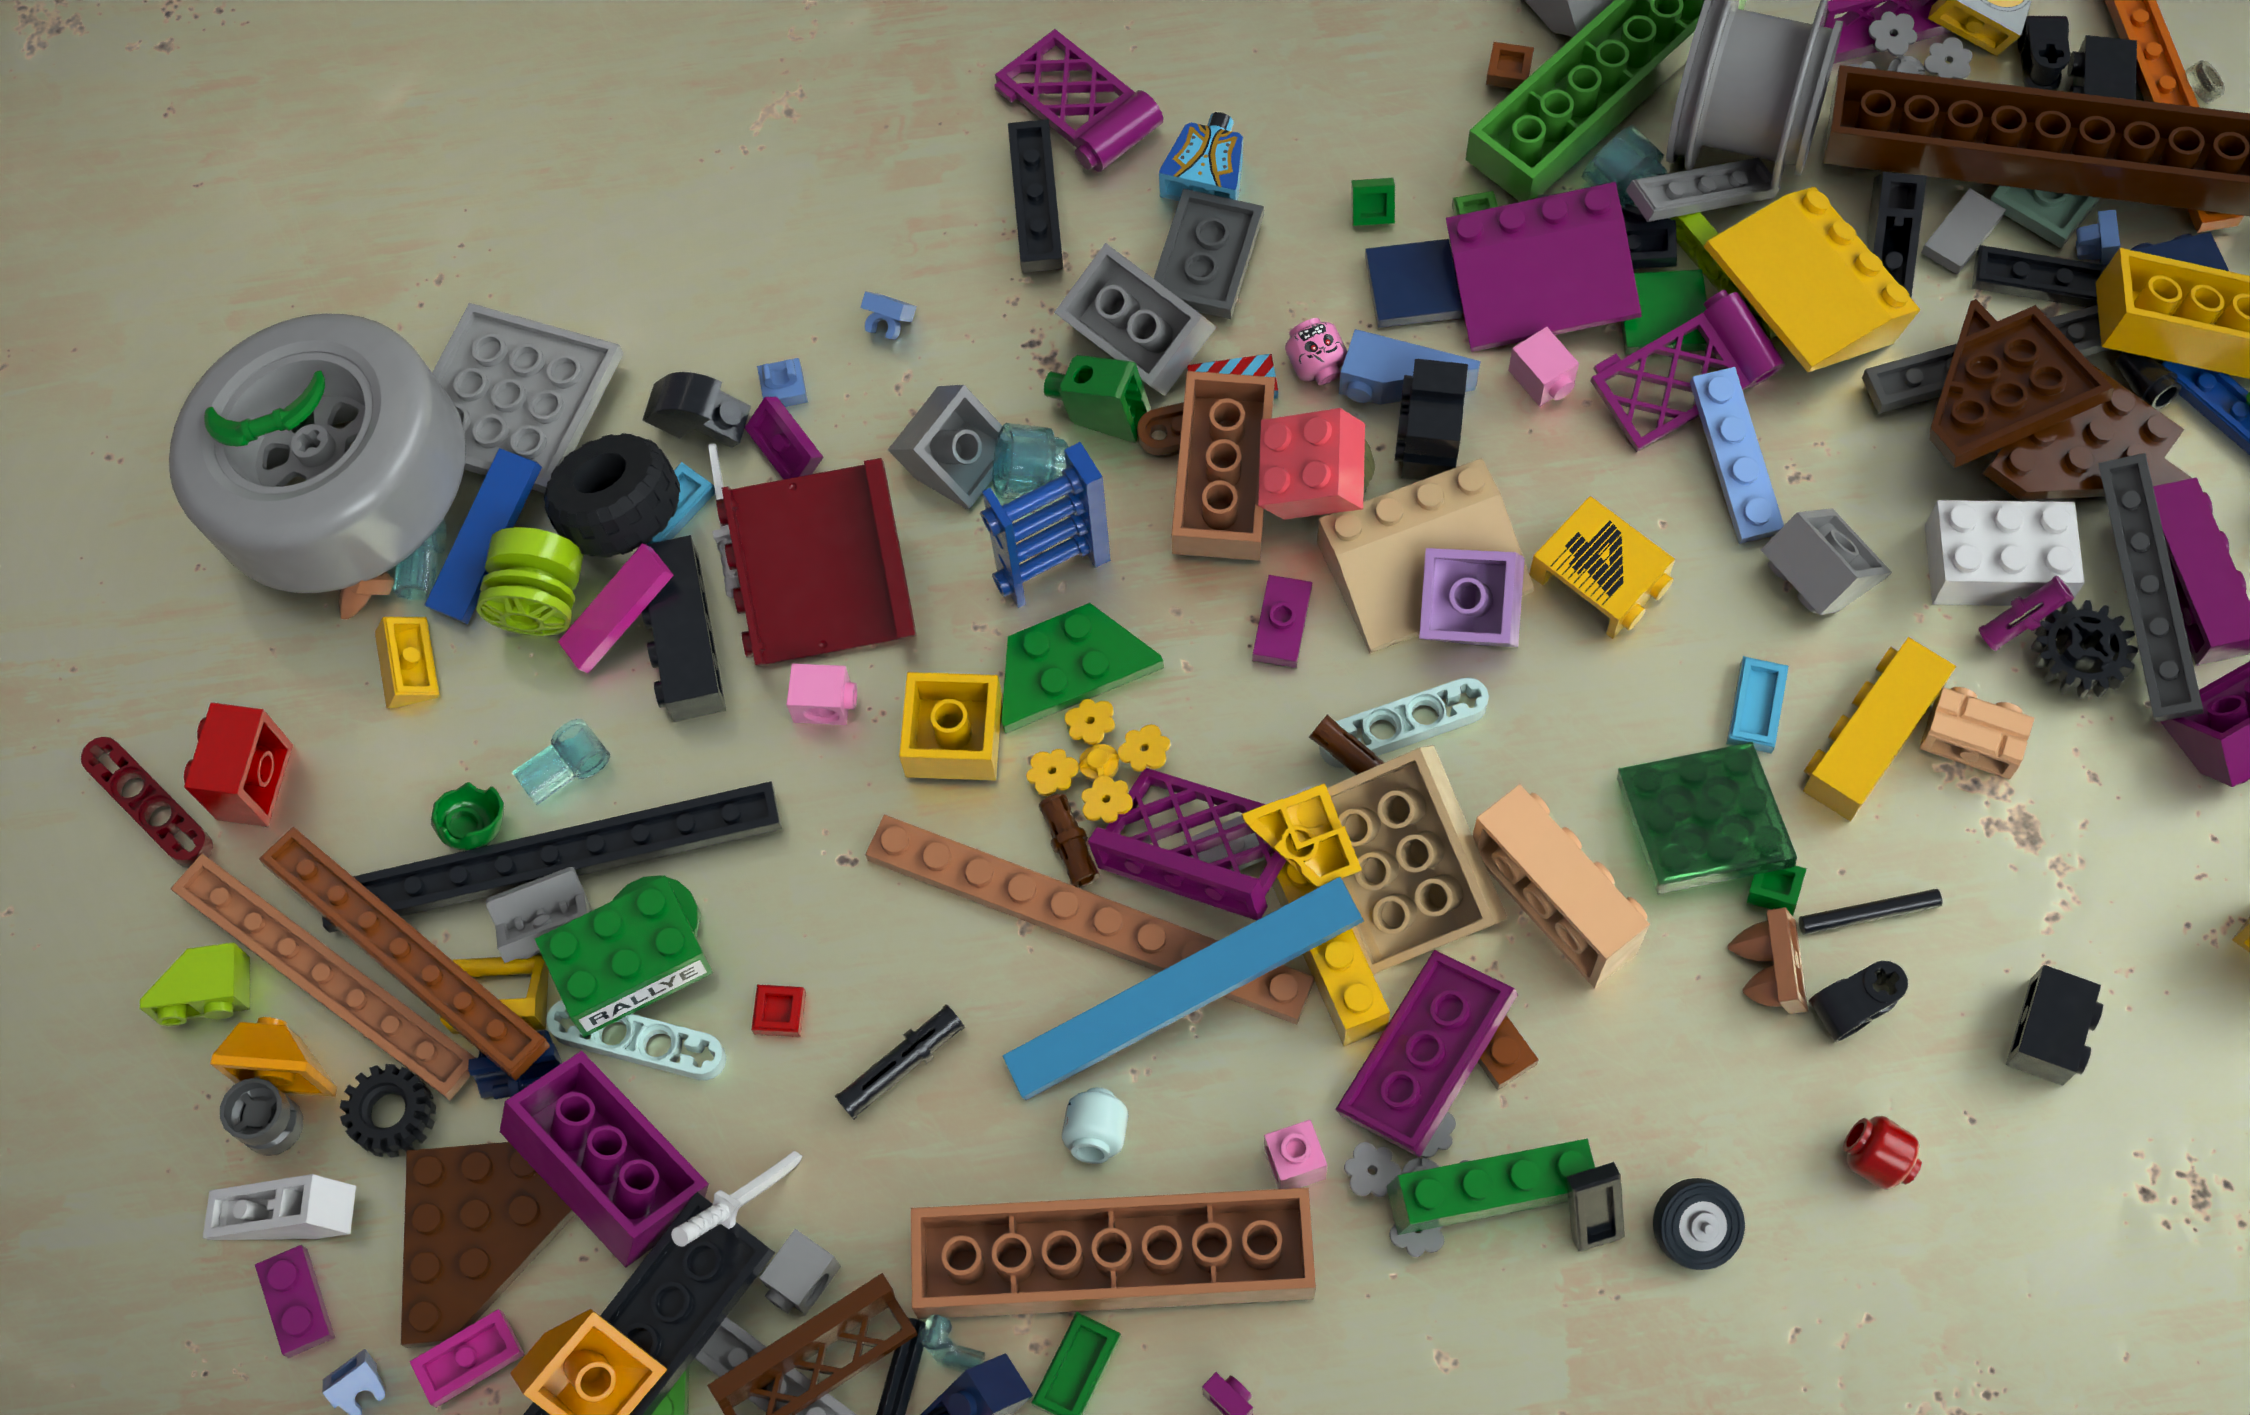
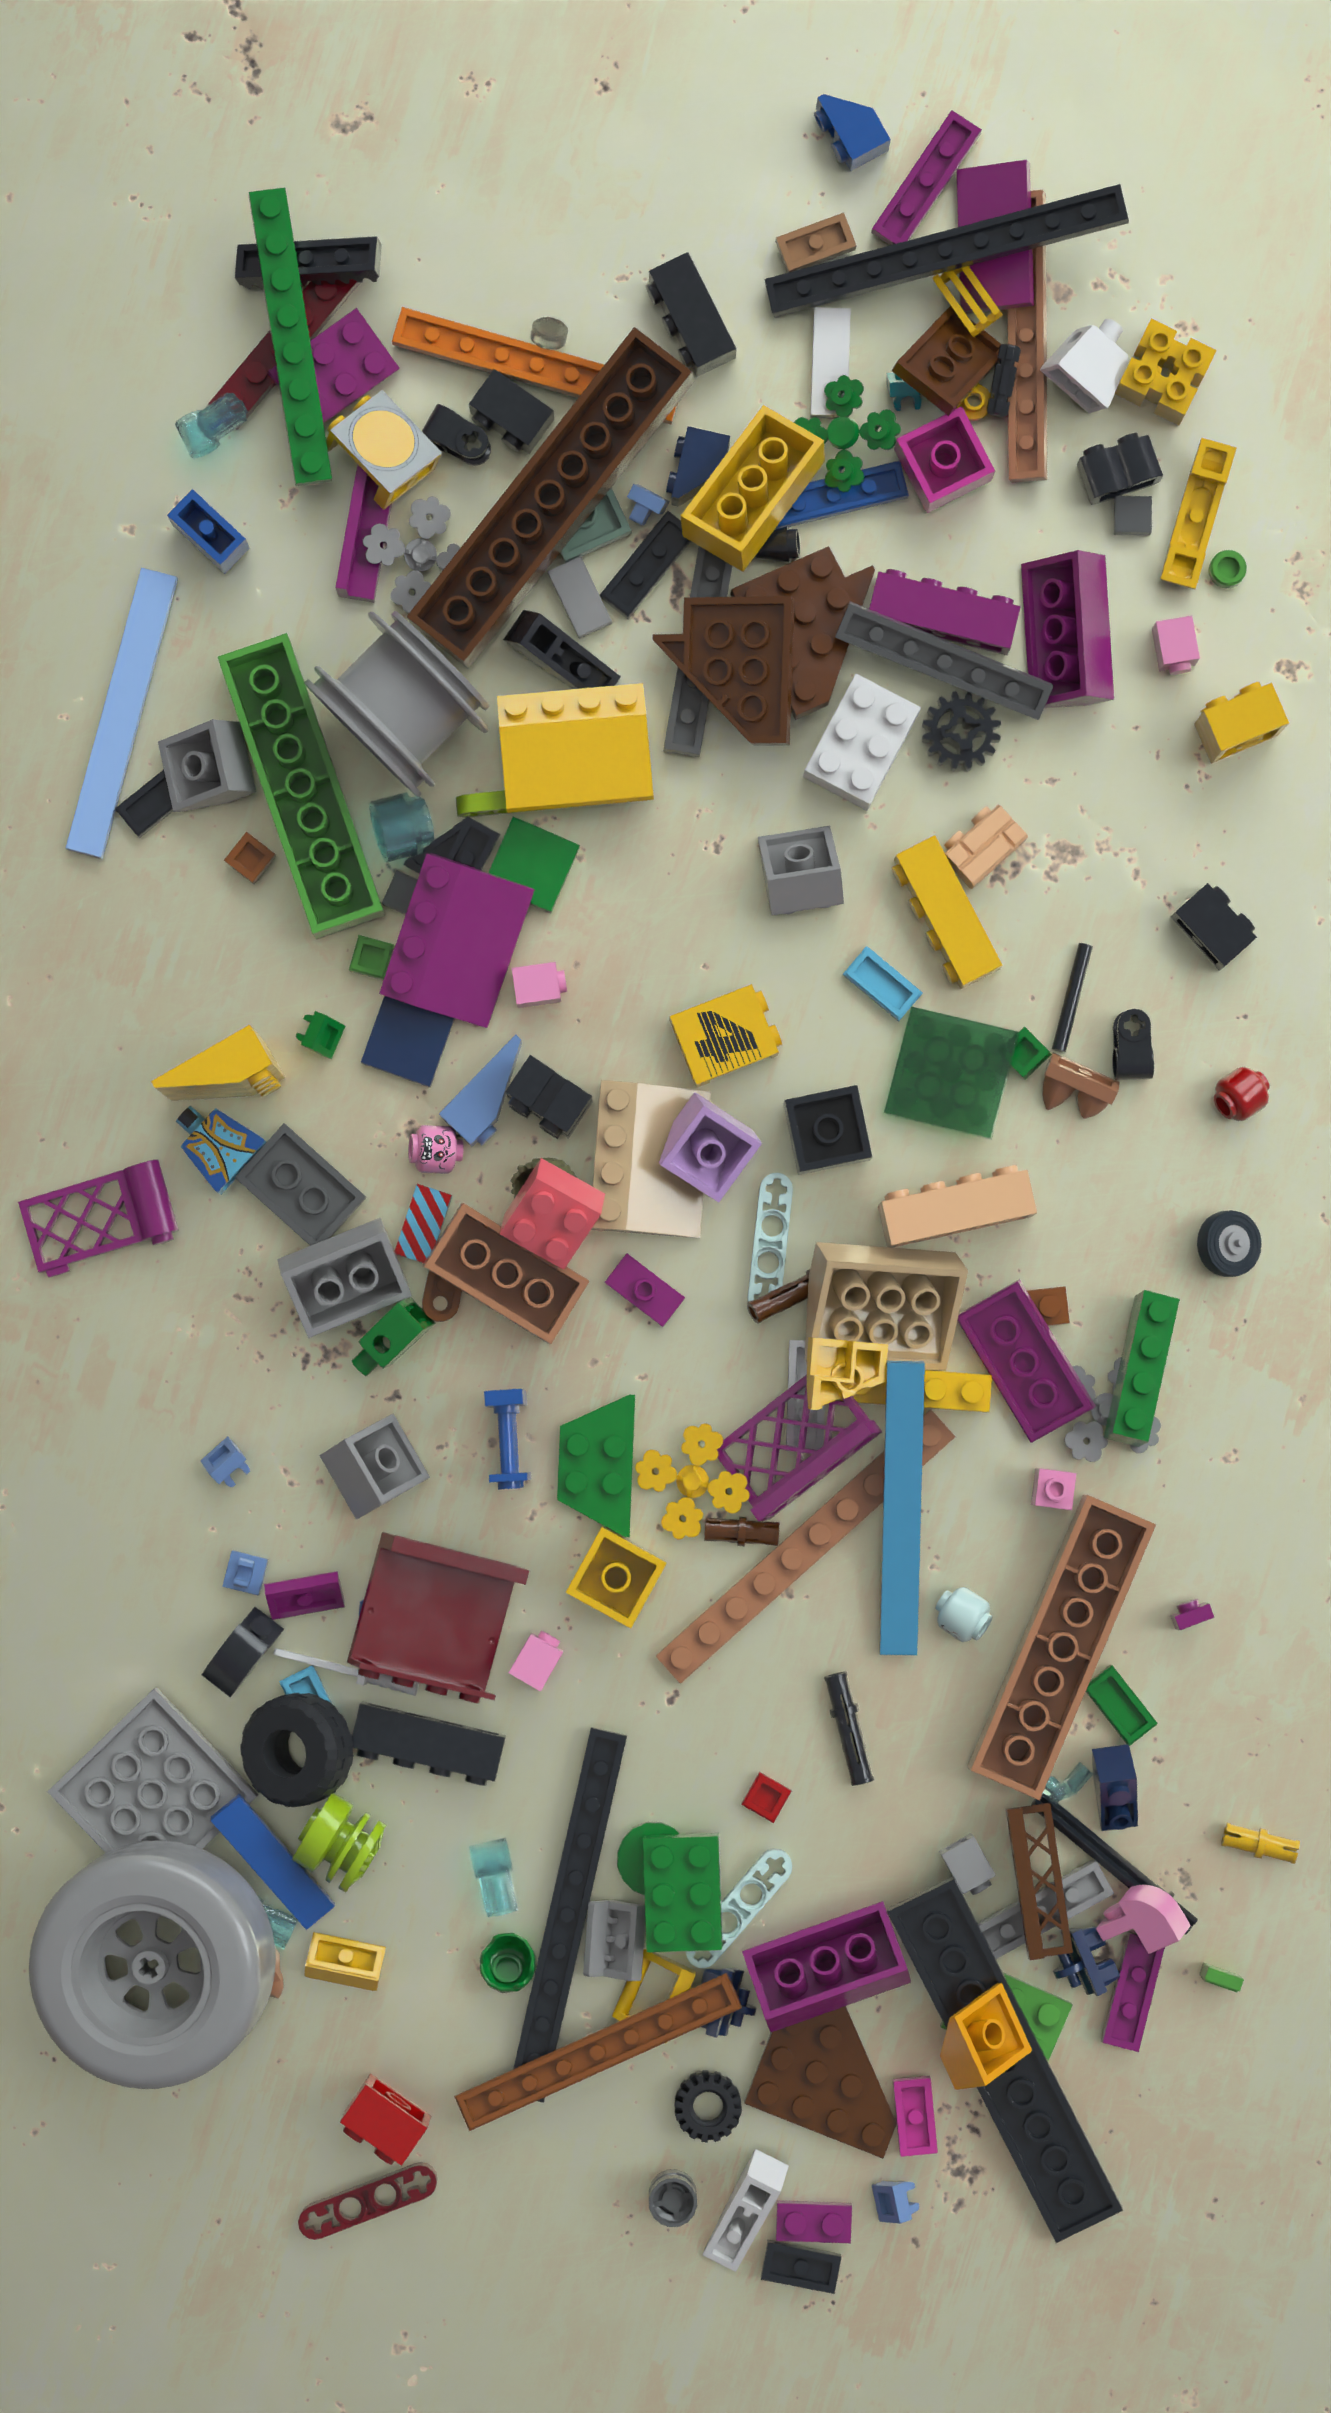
camera: 75 degrees left, 20 degrees up
lime slope [139,942,250,1026] -> none
nougat plate [170,854,476,1101] -> none
green piece [204,371,325,447] -> none
light orange slope [210,1017,337,1097] -> none
dark pink tile [558,543,674,673] -> none
white sword [671,1151,802,1247] -> none
clear light blue piece [993,423,1068,500] -> none
black gear [1008,119,1064,273] -> none
black tile [1567,1162,1625,1252] -> none
magenta piece [1590,290,1785,452] -> none
light grey tile [1626,158,1781,222] -> none
light blue plate [1690,367,1784,544] -> none
magenta pin [1978,575,2074,652] -> none
none -> yellow slope [151,1025,285,1101]
none -> black plate [761,2240,842,2294]
none -> black brick [783,1085,872,1175]

